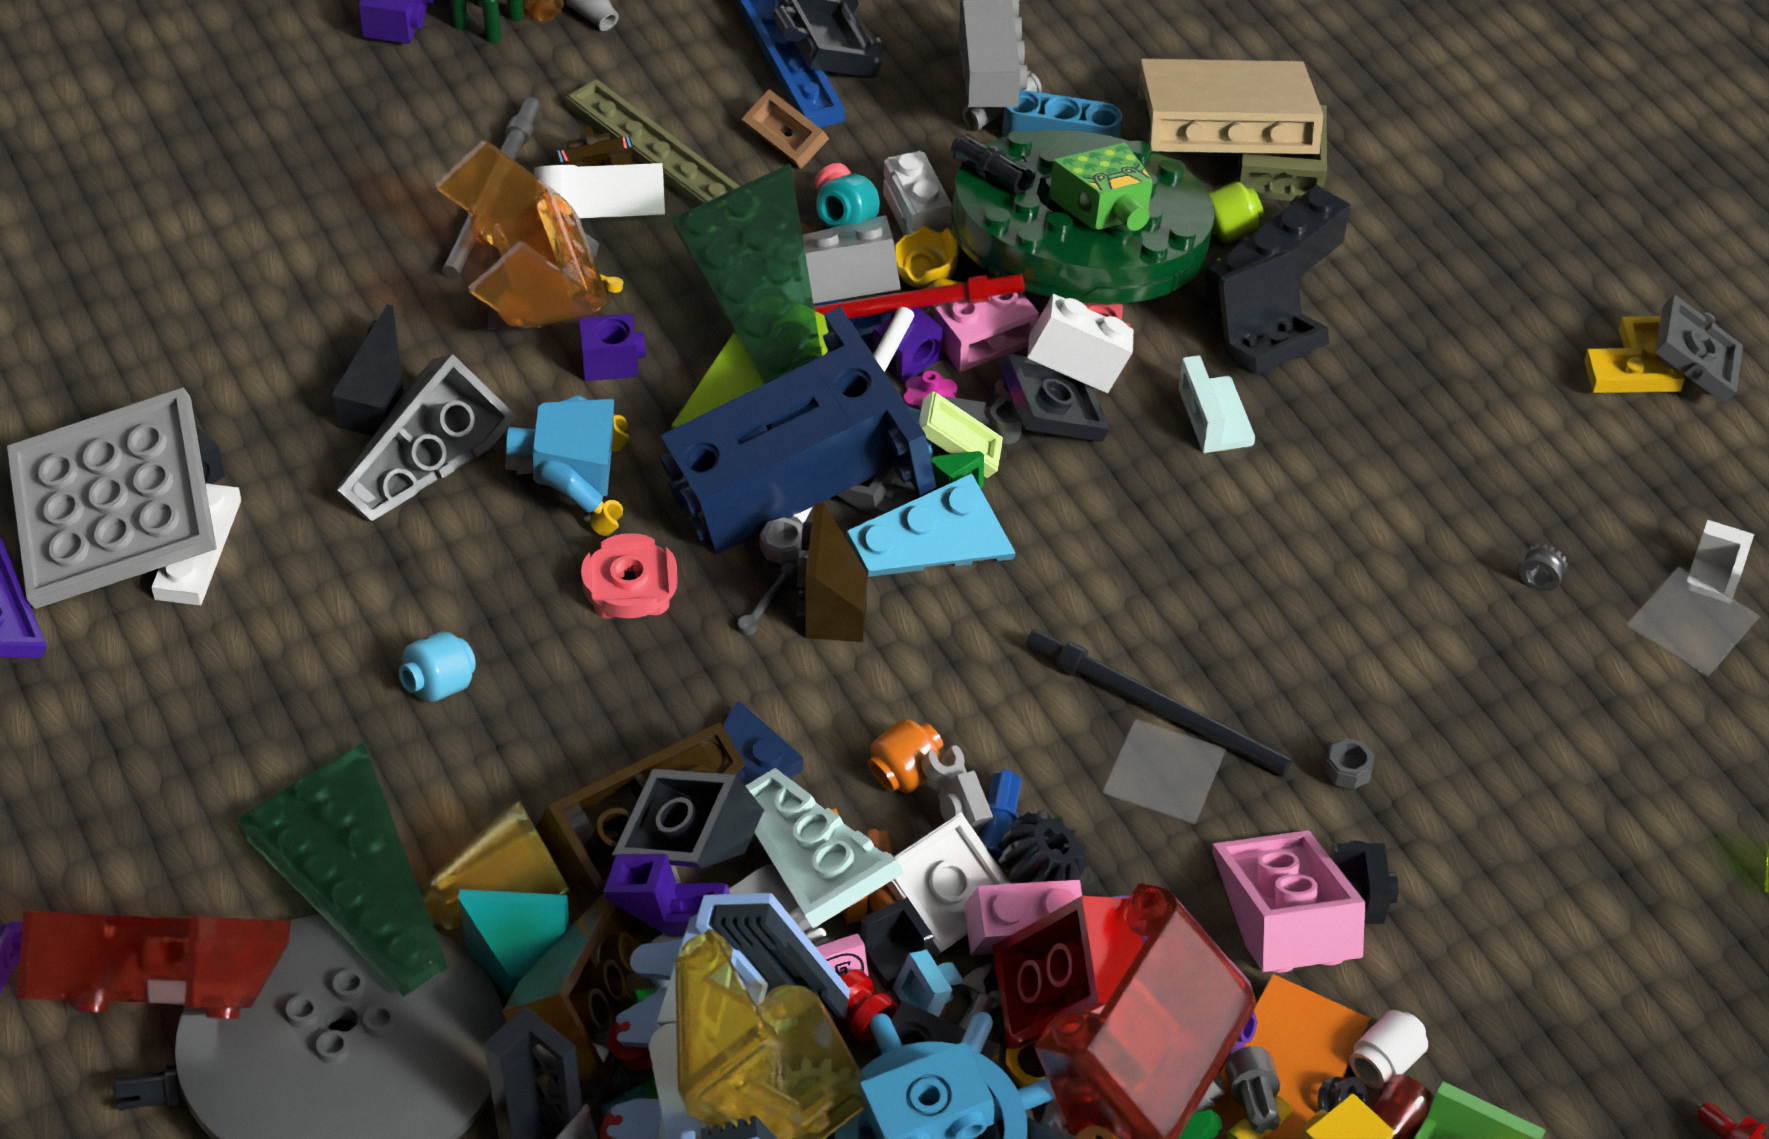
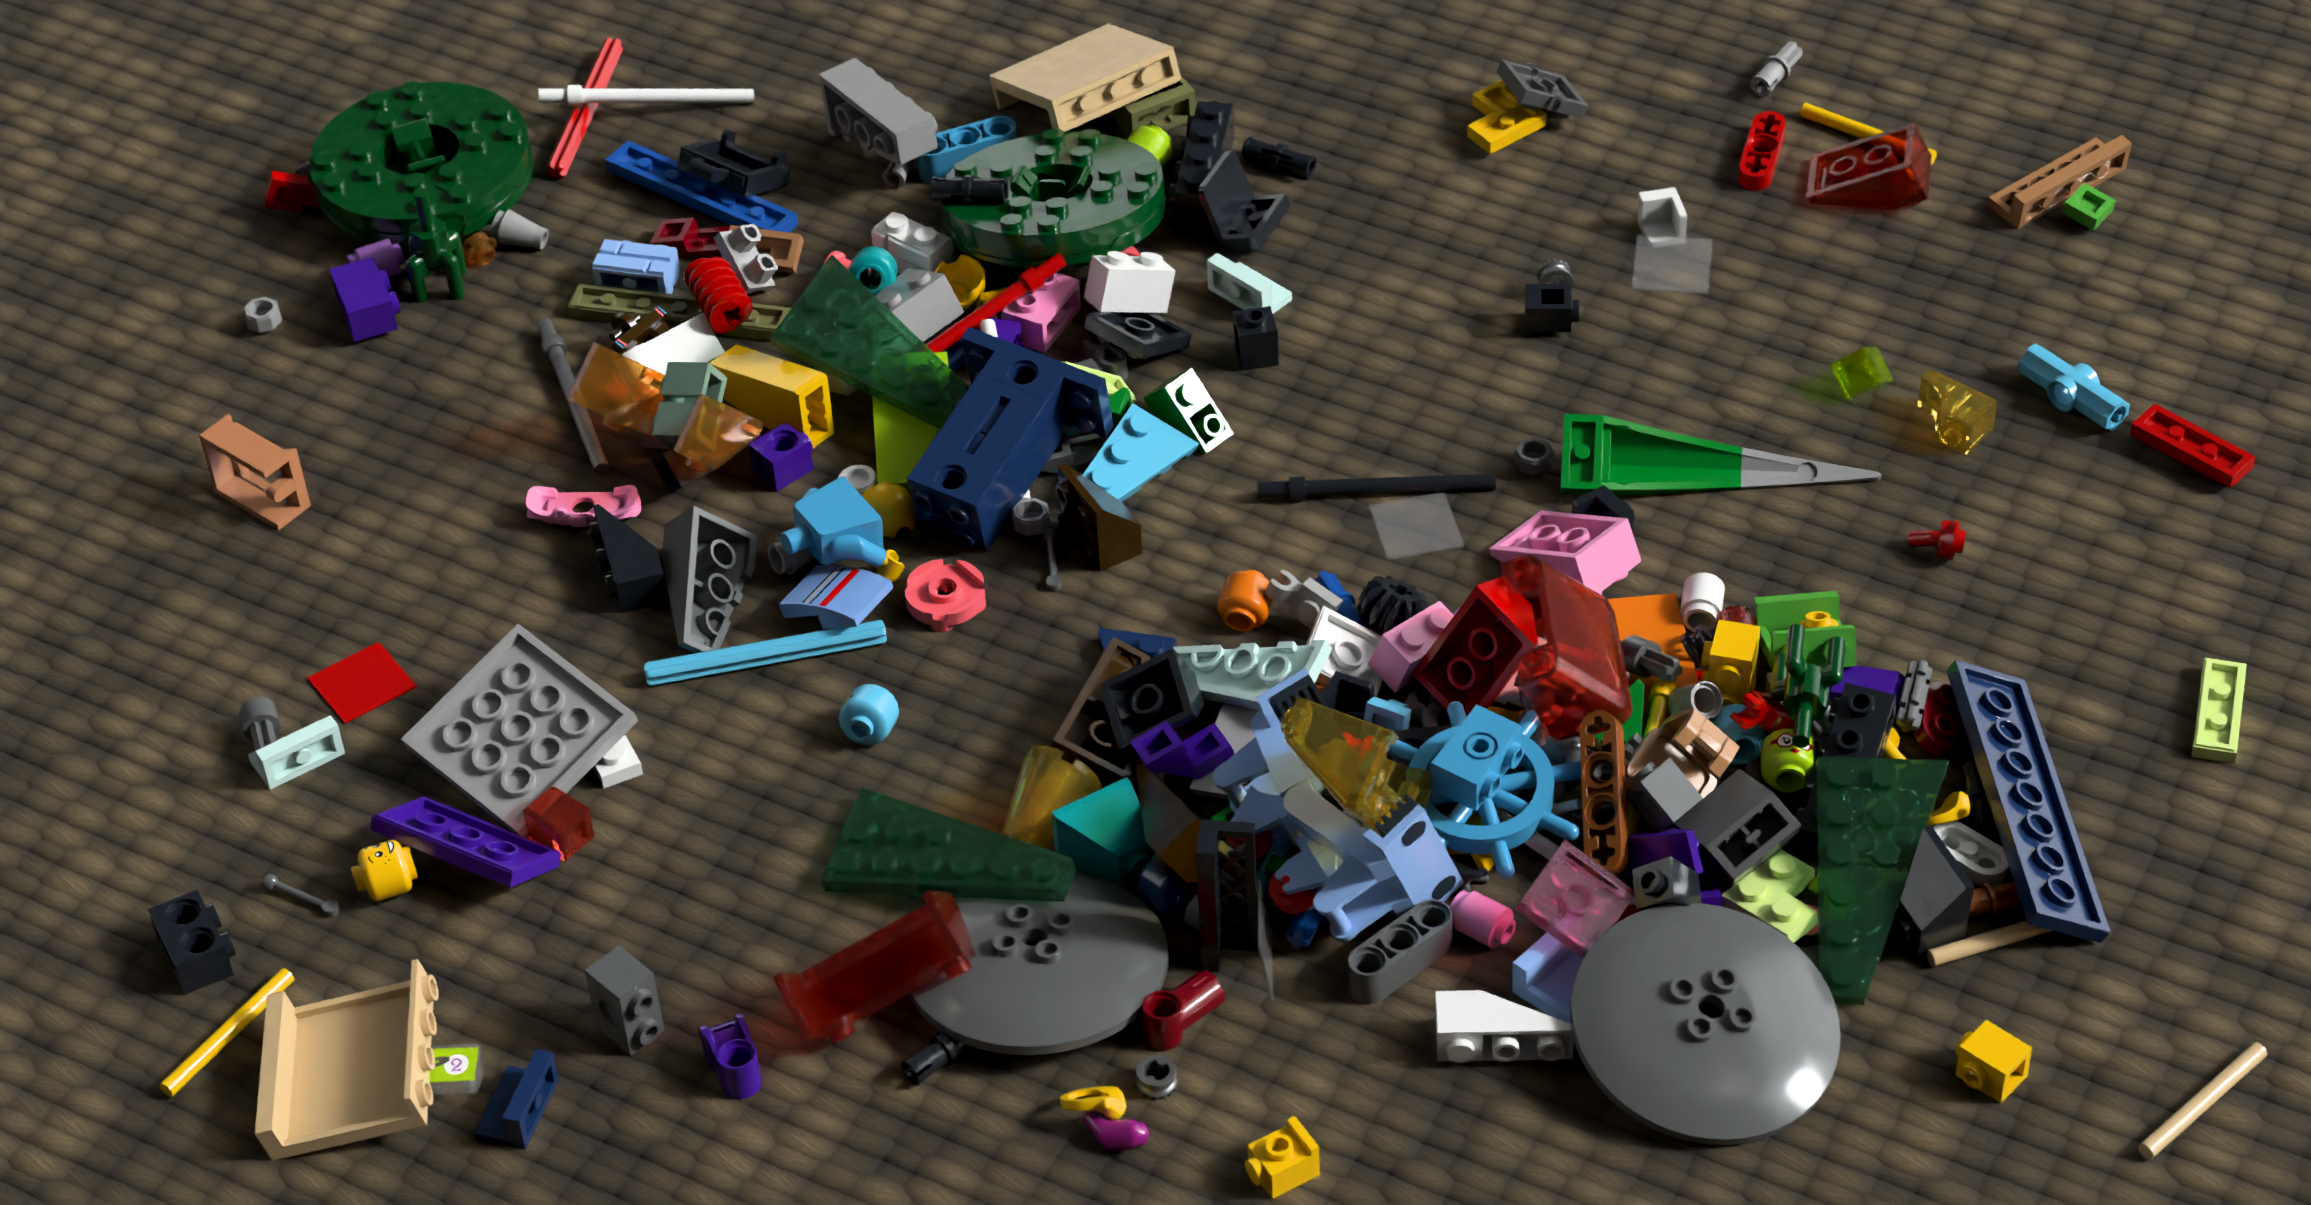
camera: 30 degrees left, 5 degrees down
bright green torso [1049,142,1152,231] -> none
none -> nougat window [199,414,311,530]
none -> red piece [307,642,417,724]
none -> clear red panel [523,787,595,862]
none -> bright pink piece [526,485,641,527]
none -> light blue brick [592,239,680,294]
none -> medium azure axle [644,620,887,686]
none -> dark red slope [650,217,730,260]
none -> sand green piece [652,362,727,450]
none -> red piece [684,257,753,334]
none -> yellow slope [710,344,834,448]
none -> light grey hips [714,224,778,294]
none -> medium blue slope [779,565,894,630]
none -> white tile [838,465,877,495]
none -> yellow hair [861,482,917,538]
none -> green slope [1142,368,1233,455]
none -> black brick [1233,306,1279,371]
none -> black pin [1242,137,1317,179]
none -> black brick [1525,284,1579,338]
none -> green plate [1561,414,1882,497]

